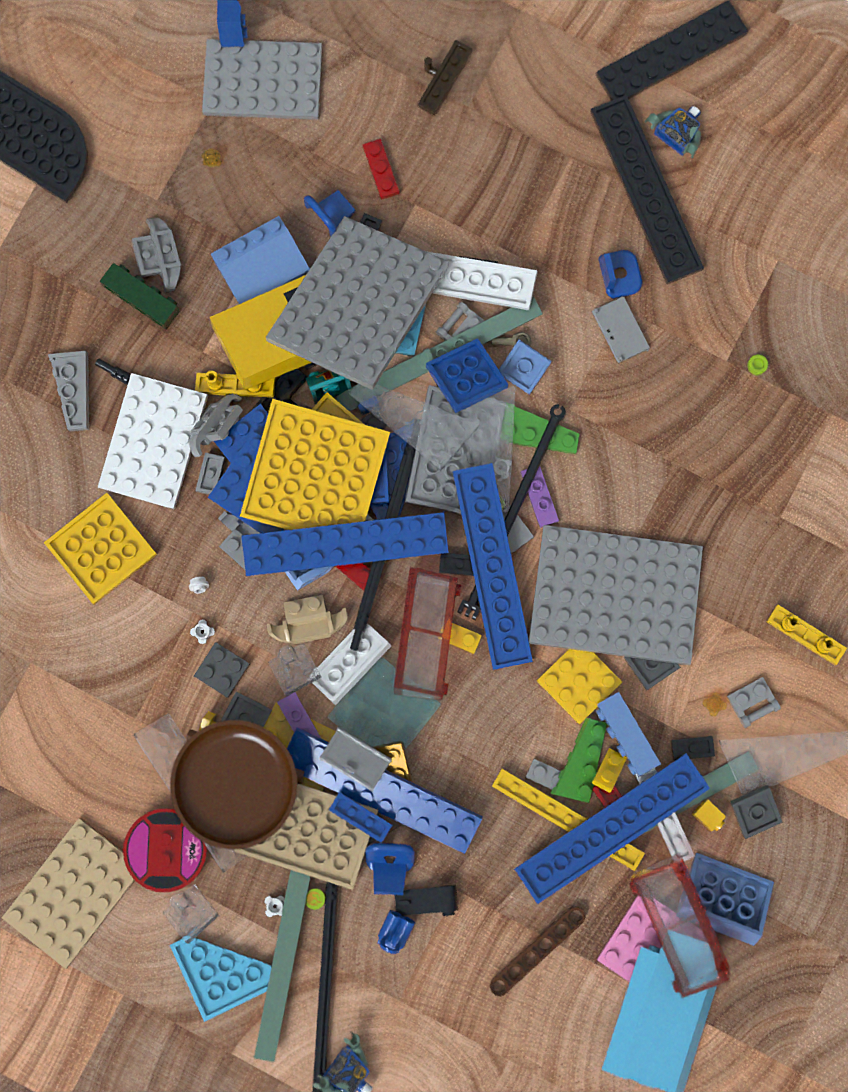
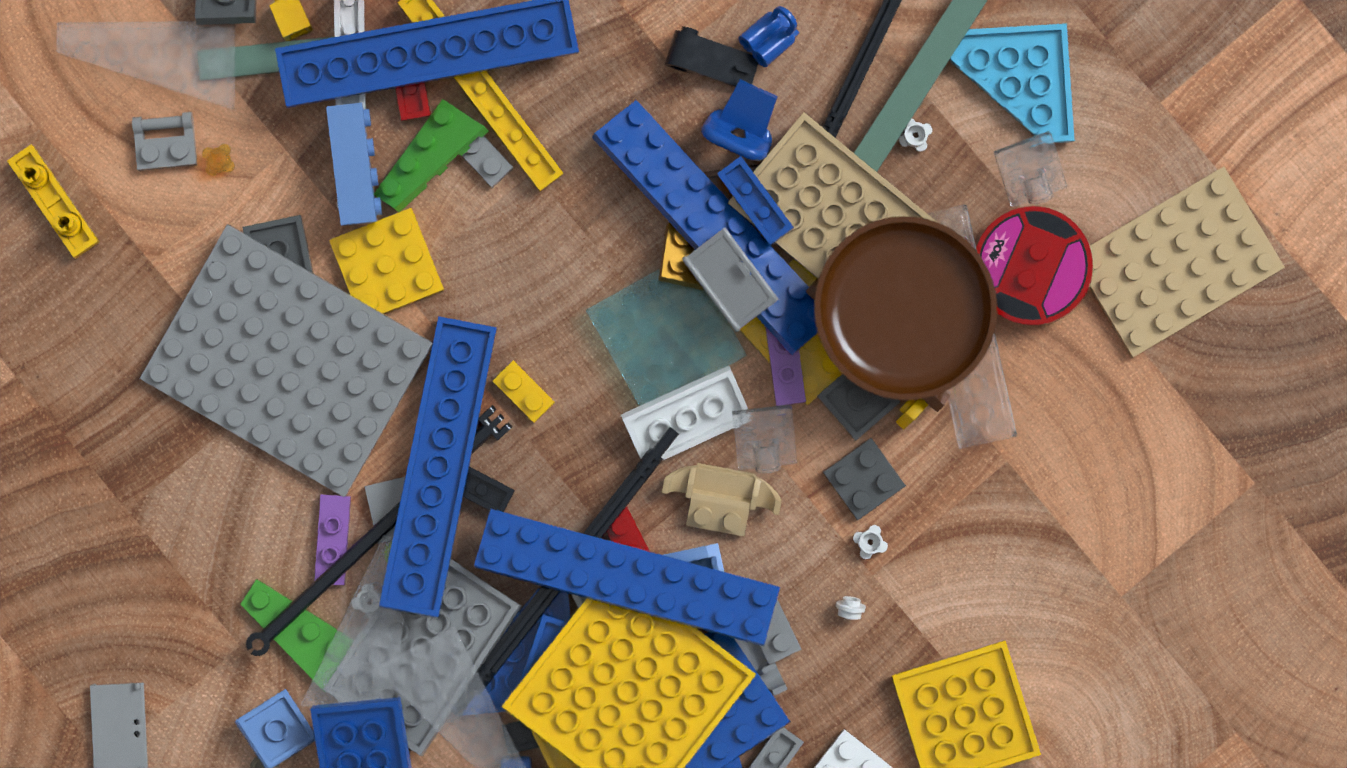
camera: 165 degrees left, 5 degrees up
lime tile [305,888,325,910] -> none
windscreen [394,567,461,700] -> none
yellow plate [592,748,627,793] -> none
black plate [671,736,715,761] -> none

